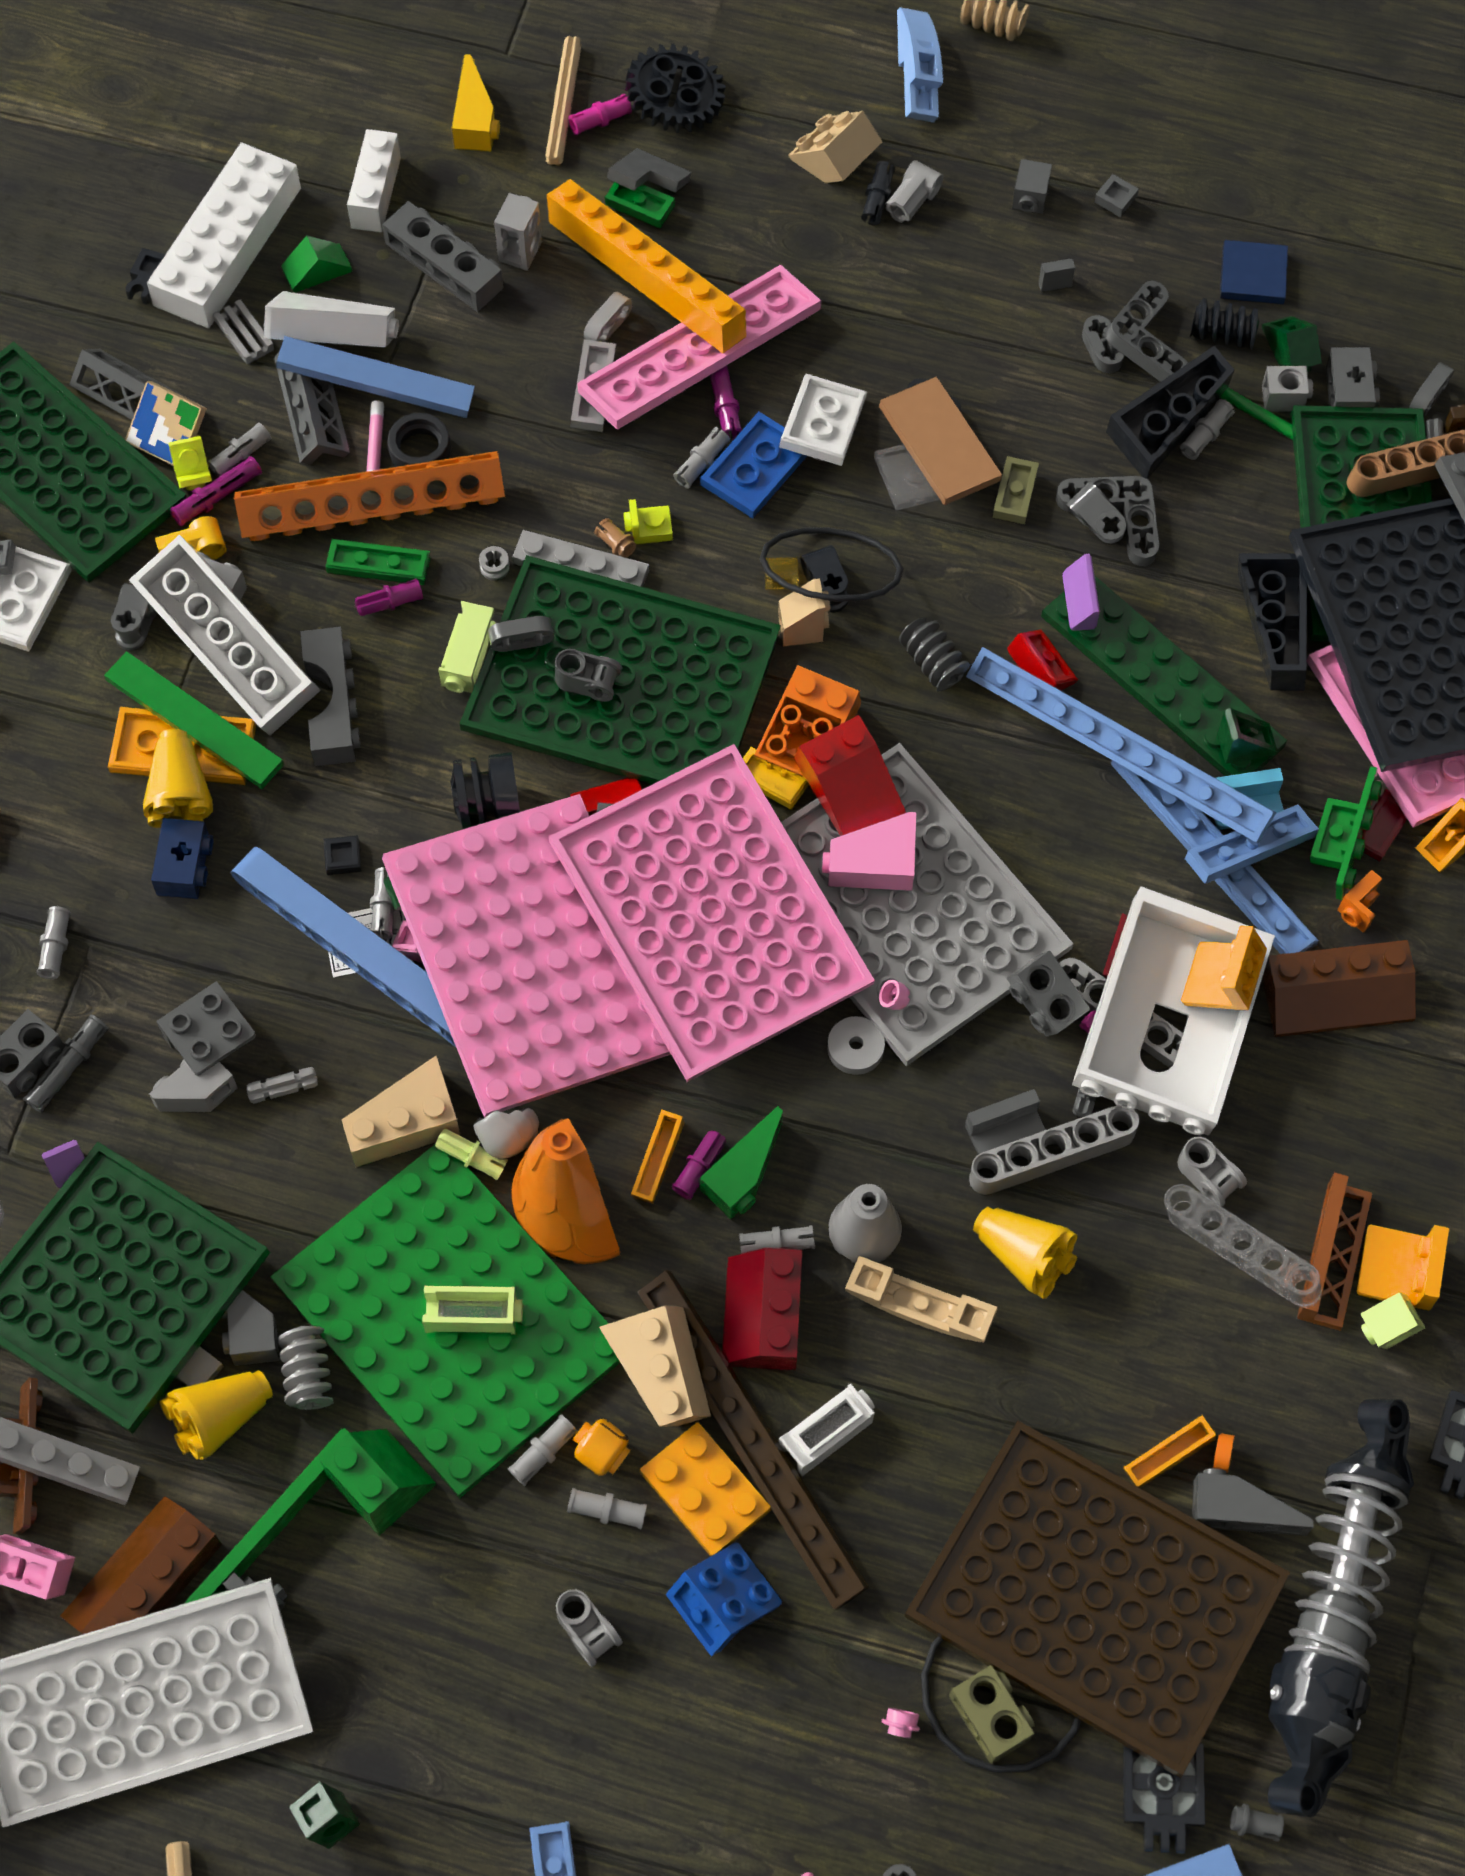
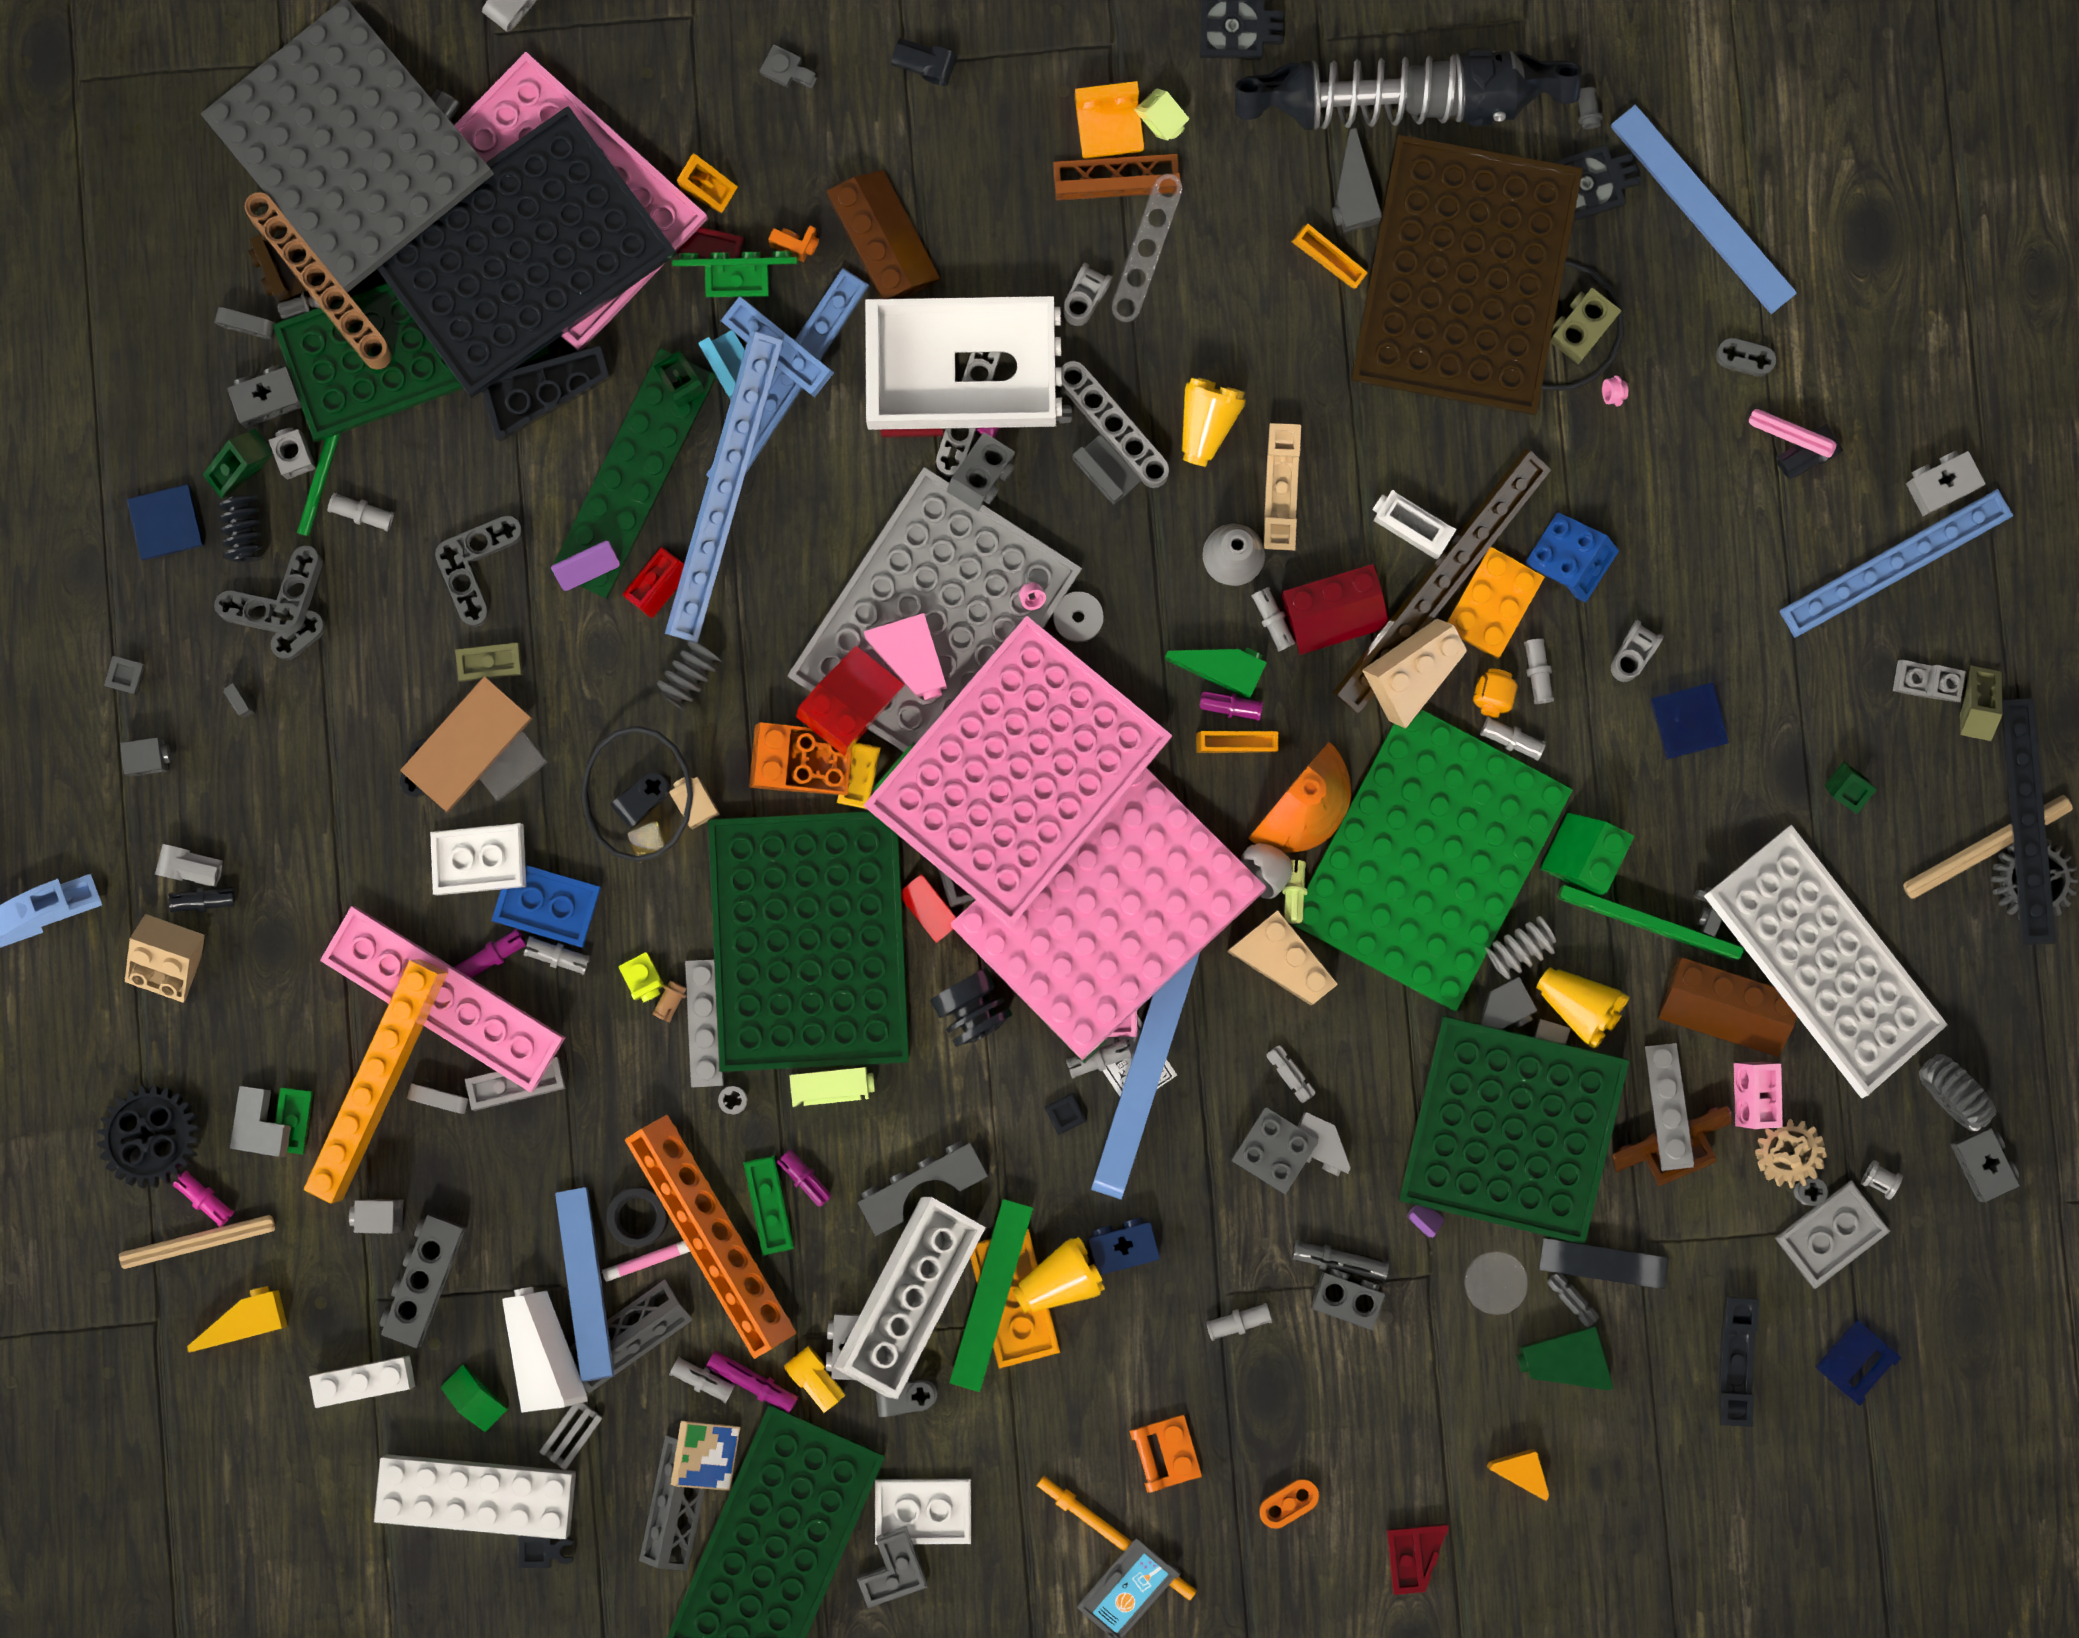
camera: 110 degrees left, 20 degrees up
neon yellow bracket [168,436,212,490] -> none
yellowish green window [422,1286,523,1334] -> none
dark grey beam [488,616,554,652] -> none
dark grey piece [555,649,623,702] -> none
dark grey piece [1066,481,1126,544] -> none
black wedge [1106,346,1234,479] -> none
light orange bracket [1181,926,1267,1010] -> none
orange tile [1213,1433,1234,1473] -> none
none -> clear blue plate [1650,683,1729,760]

